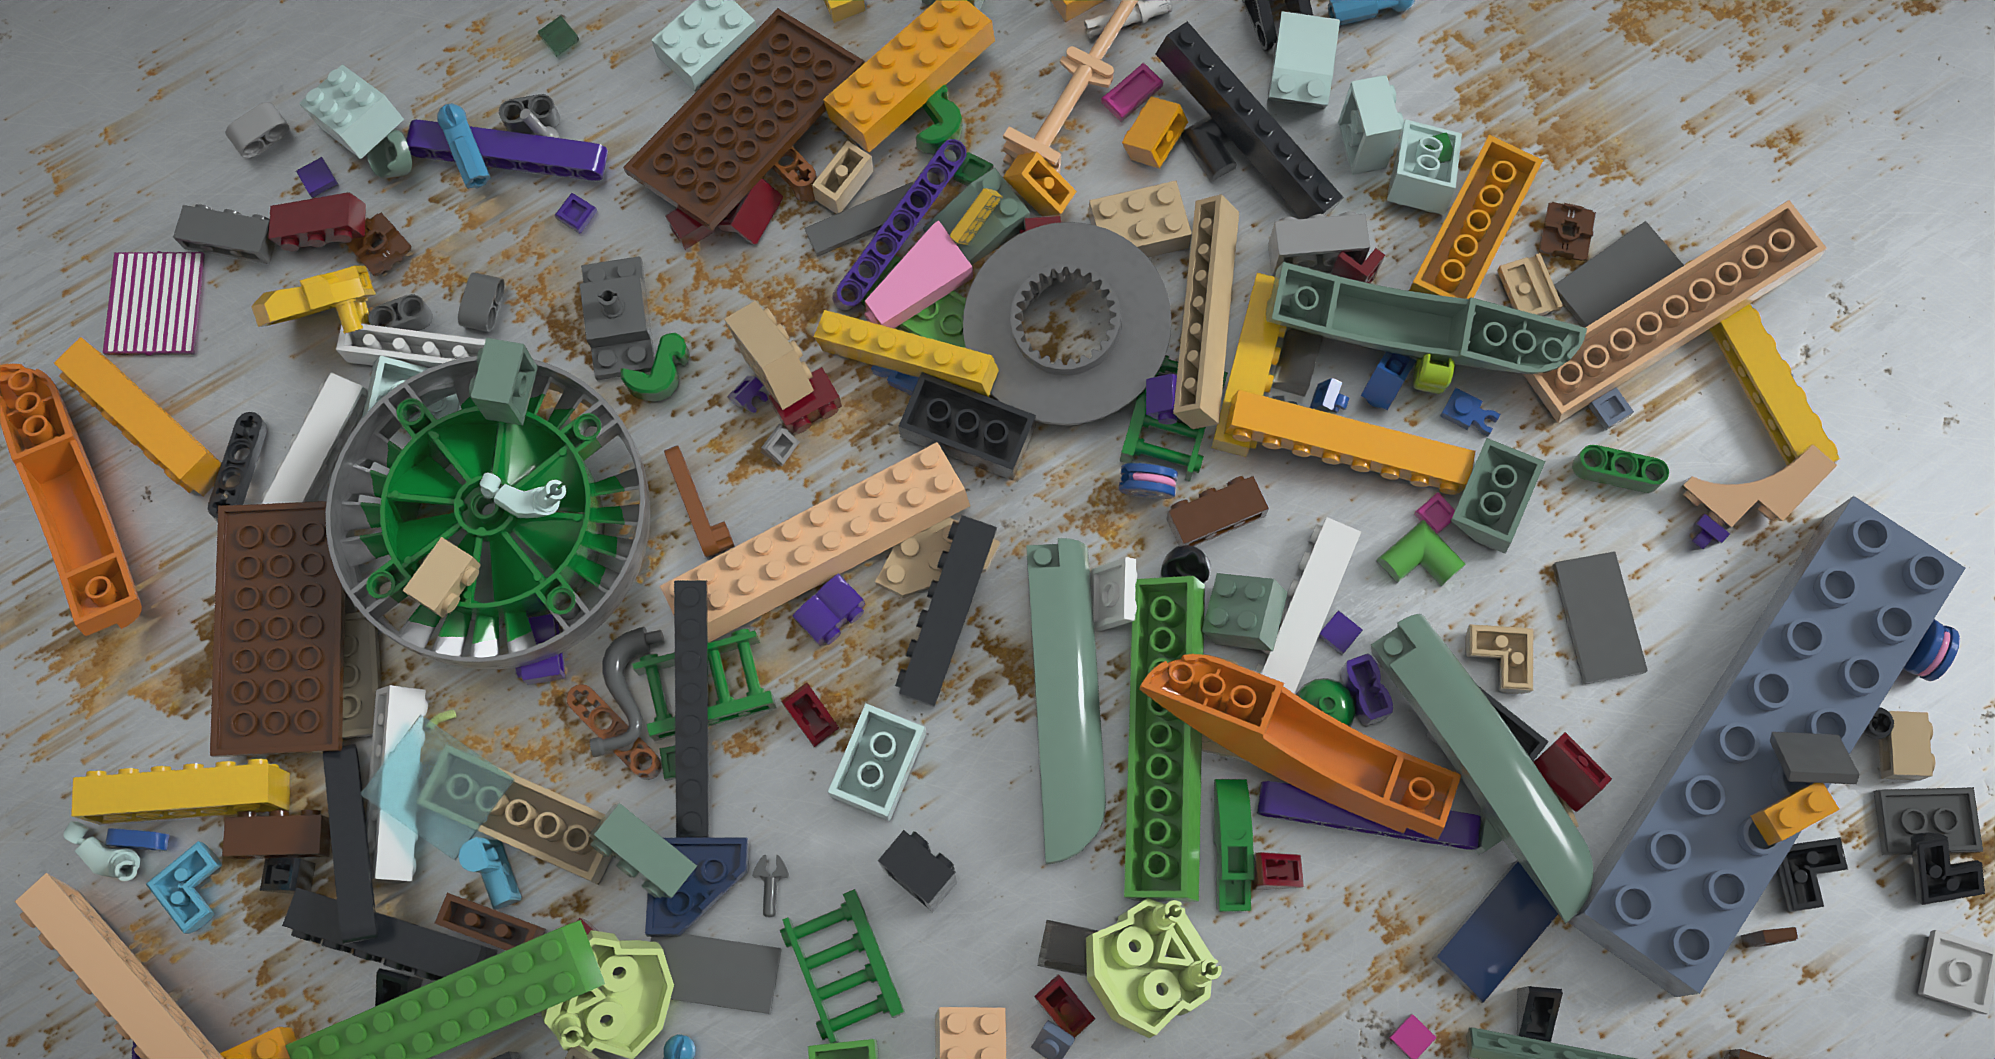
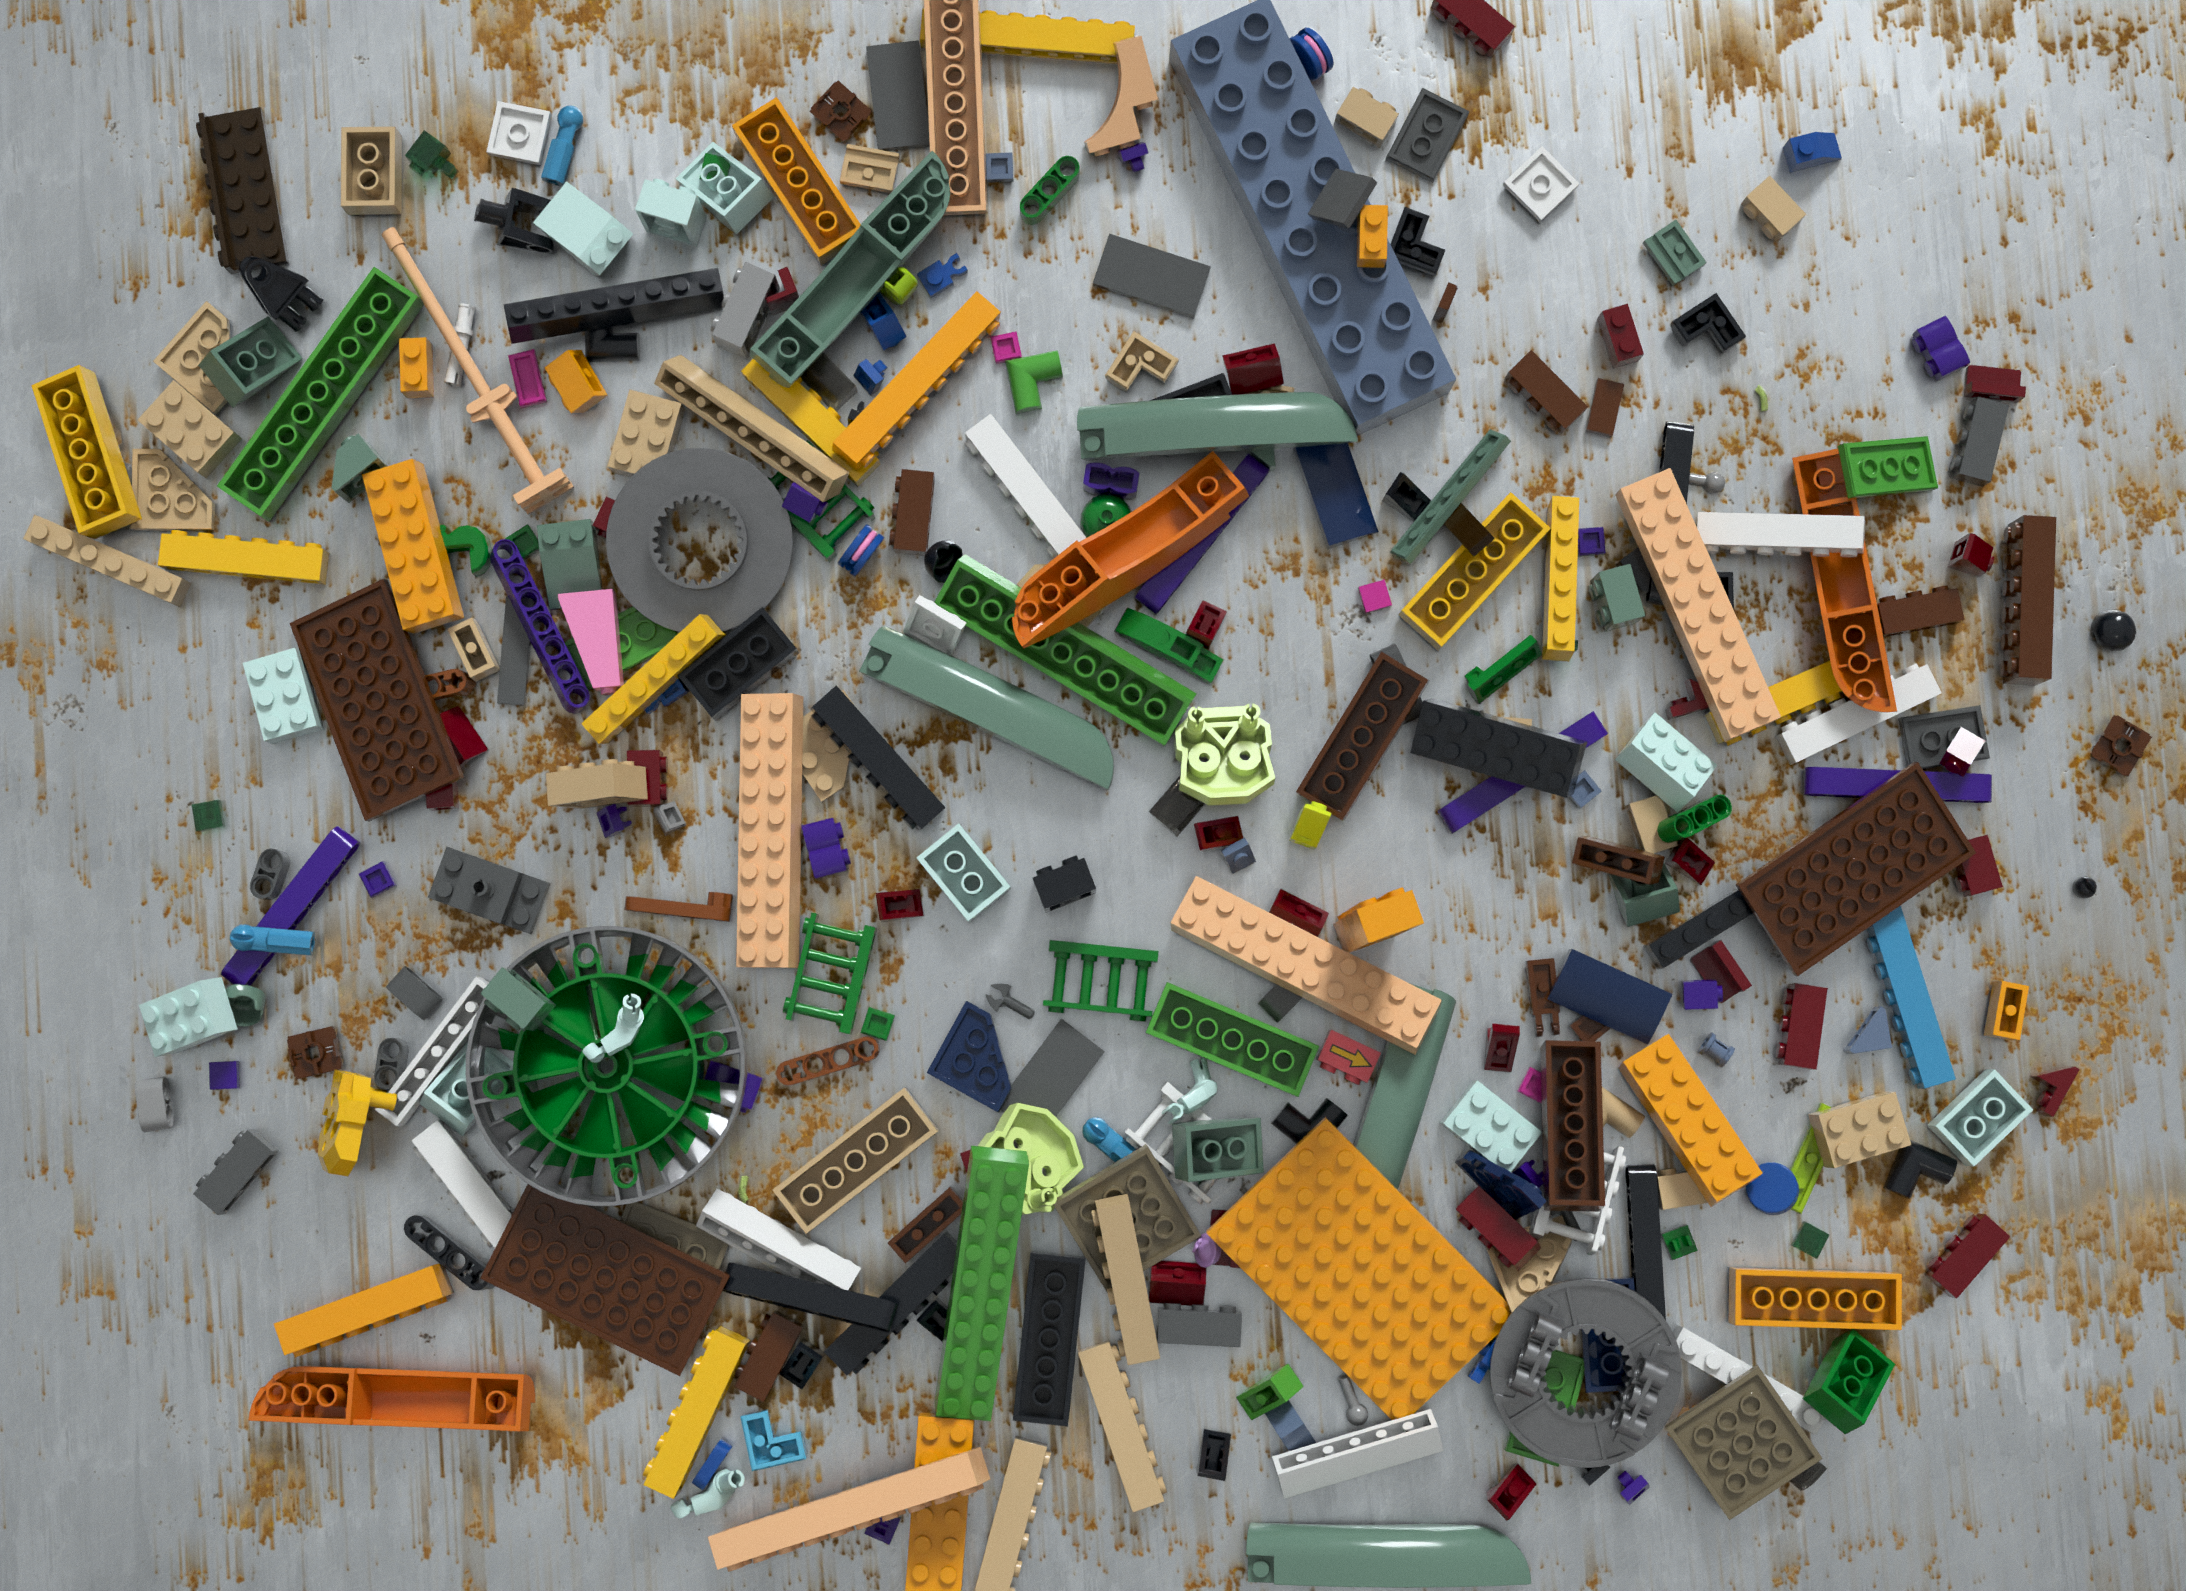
camera: 65 degrees left, 10 degrees up
piece [103,251,205,356] -> none
dark red brick [269,192,366,251] -> none
clear light blue piece [360,714,515,860] -> none
tan brick [403,537,481,618] -> none
medium azure brick [459,837,522,909] -> none
light grey bar [520,109,559,138] -> none
sand green brick [588,803,697,899] -> none
dark grey animal [590,627,664,757] -> none
green animal [621,333,690,401] -> none
black plate [674,580,709,838] -> none
yellow tile [950,188,1003,245] -> none
light orange brick [1003,151,1077,217] -> none
sand green brick [1202,573,1288,651] -> none
dark purple tile [1319,610,1363,655] -> none
sand green slope [1451,438,1546,554] -> none
black cone [1863,707,1894,739] -> none
black brick [1910,832,1985,905] -> none

